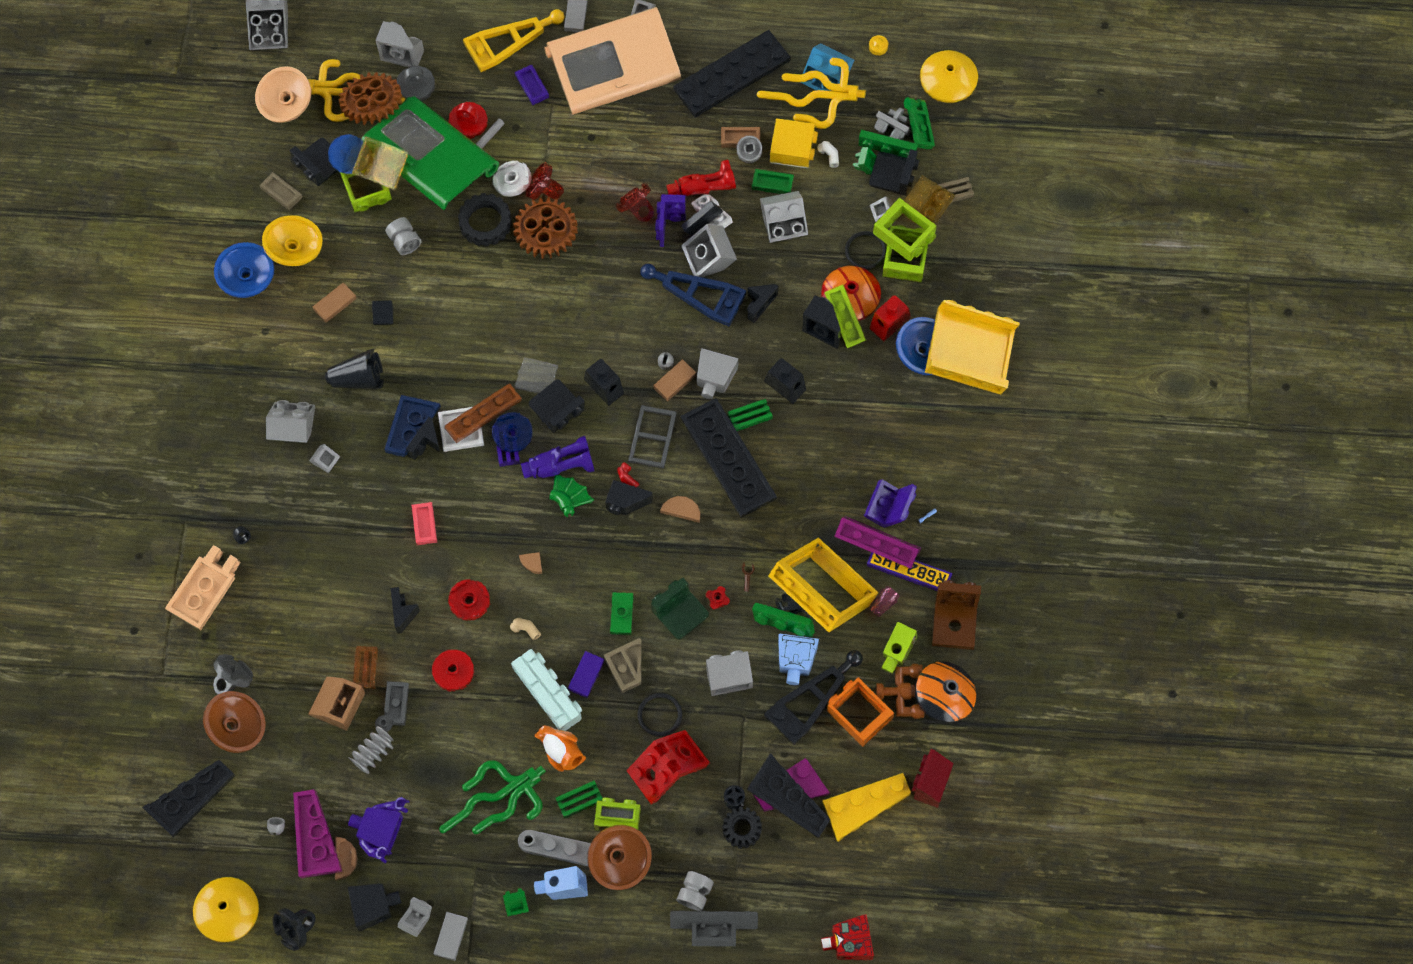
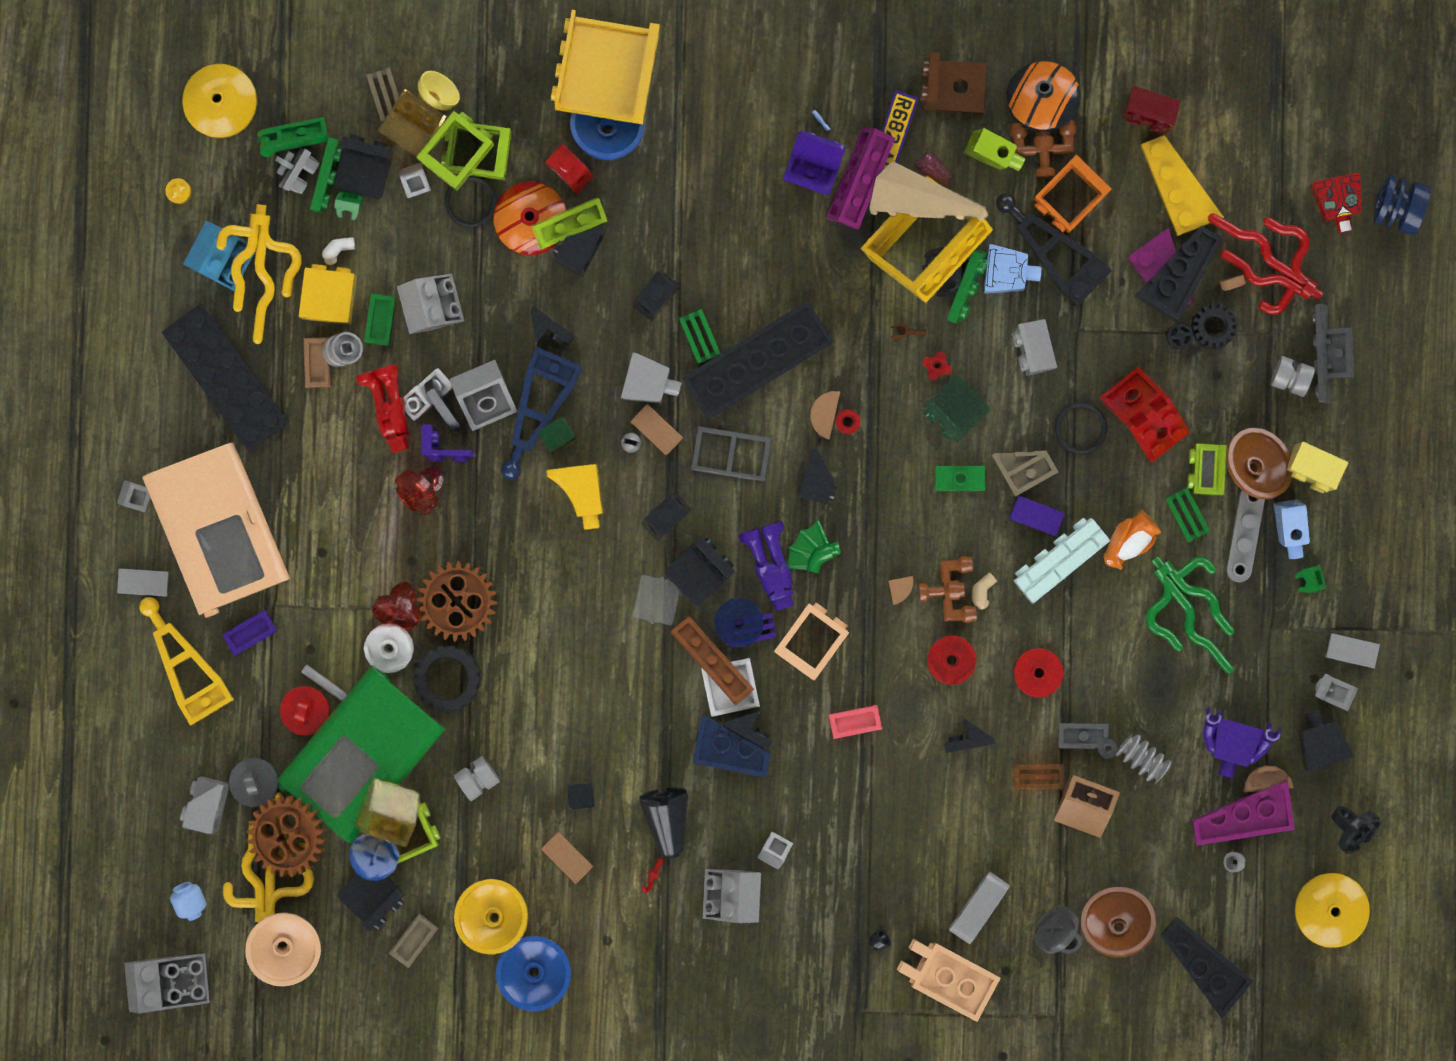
camera: 95 degrees left, 20 degrees up
red arm [617,462,639,487] -> none
none -> light blue head [170,882,207,921]
none -> light yellow piece [417,71,460,111]
none -> dark green panel [538,417,576,454]
none -> yellow hips [546,464,603,530]
none -> red hand [641,857,664,893]
none -> light nougat window [774,603,849,681]
none -> red plate [836,409,860,434]
none -> tan wedge [869,161,988,220]
none -> dark orange piece [919,556,976,623]
none -> light grey beam [949,871,1010,944]
none -> red plant [1208,213,1323,315]
none -> medium nougat tile [1220,275,1246,291]
none -> light yellow slope [1287,442,1348,493]

